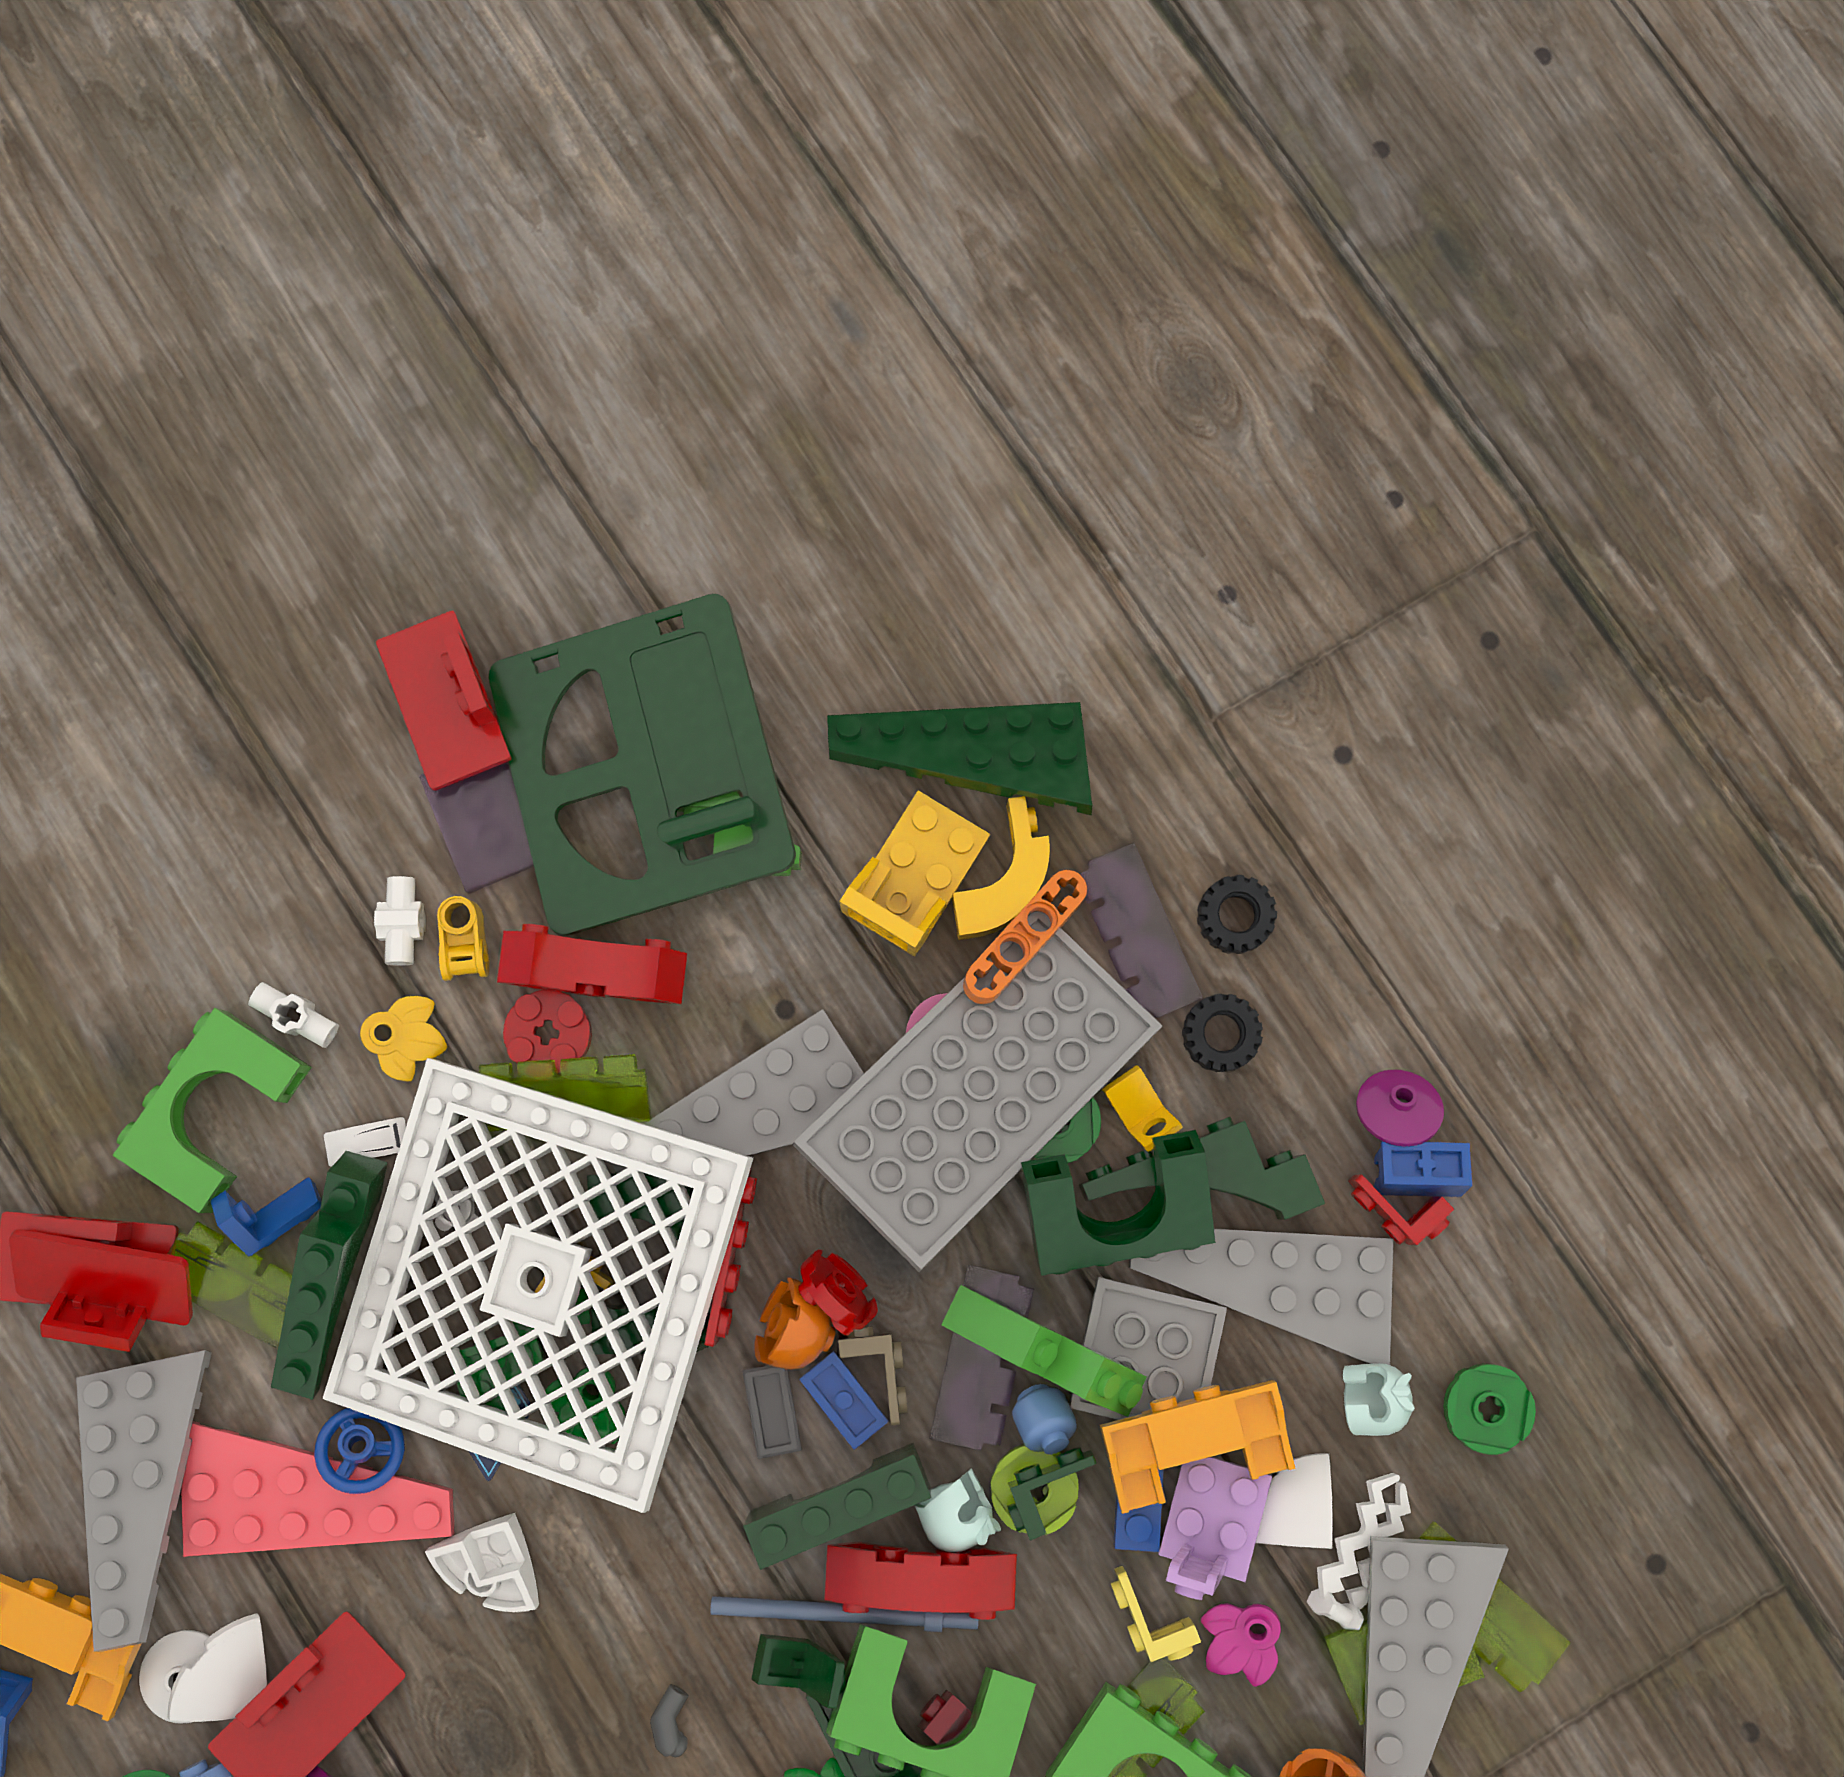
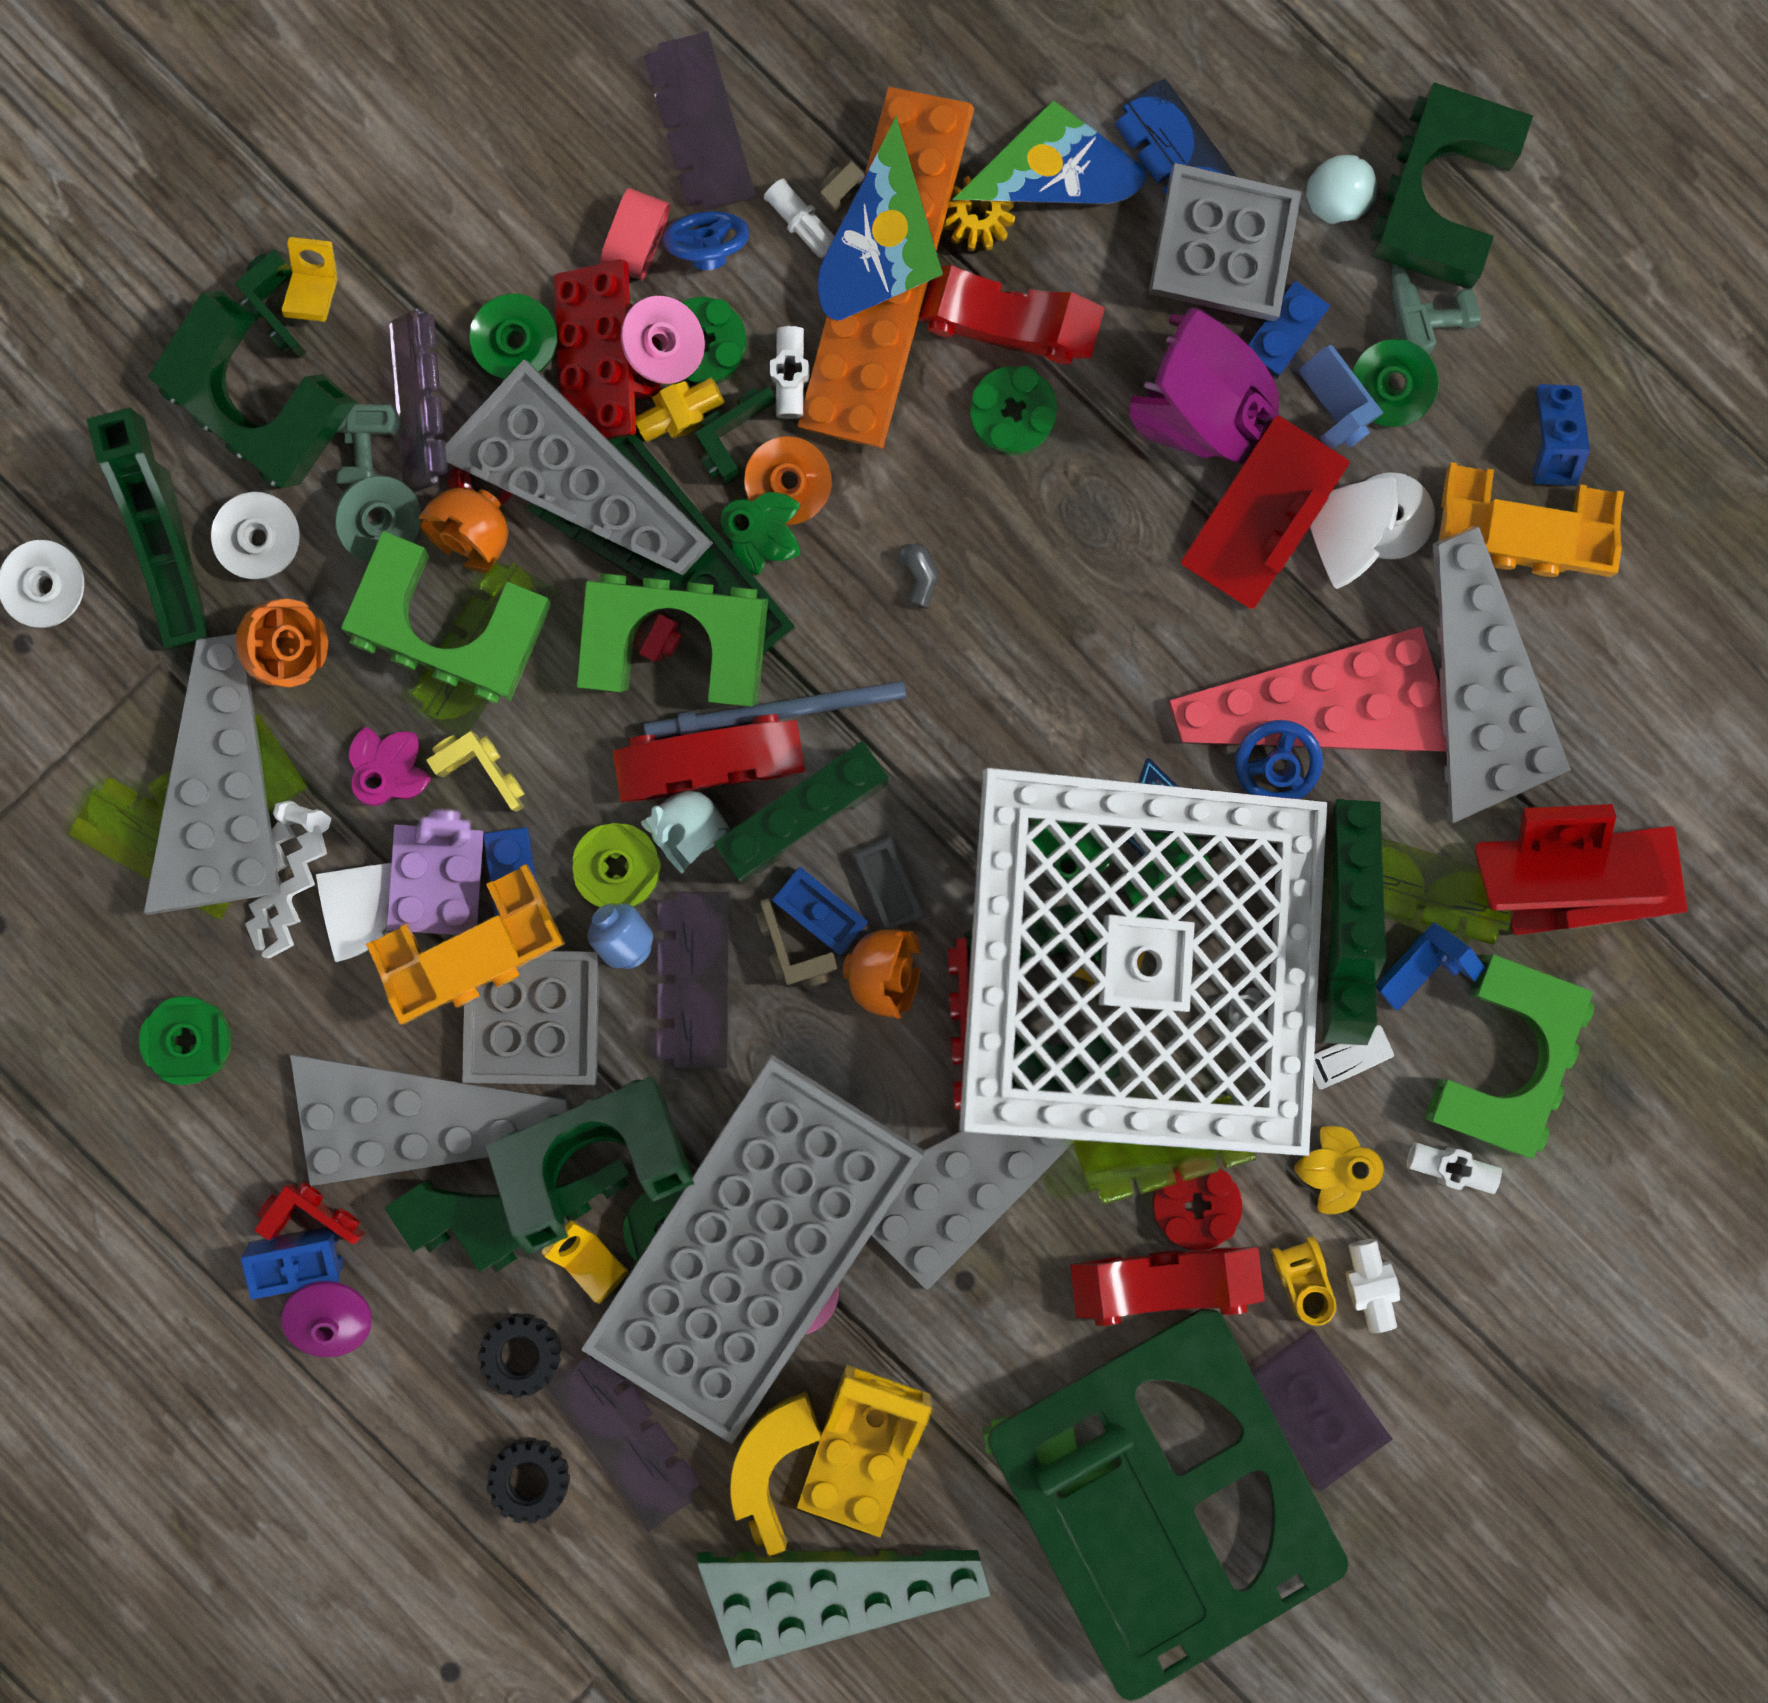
camera: 170 degrees right, 5 degrees up
red bracket [376,611,511,791] -> none
white brick [425,1513,539,1612] -> none
dark green bracket [751,1634,846,1709] -> none
red plate [798,1249,878,1335] -> none
bright green arch [941,1285,1147,1417] -> none
orange beam [963,870,1087,1004] -> none
dark green bracket [1007,1447,1097,1540] -> none
light aqua helmet [1343,1363,1415,1436] -> none

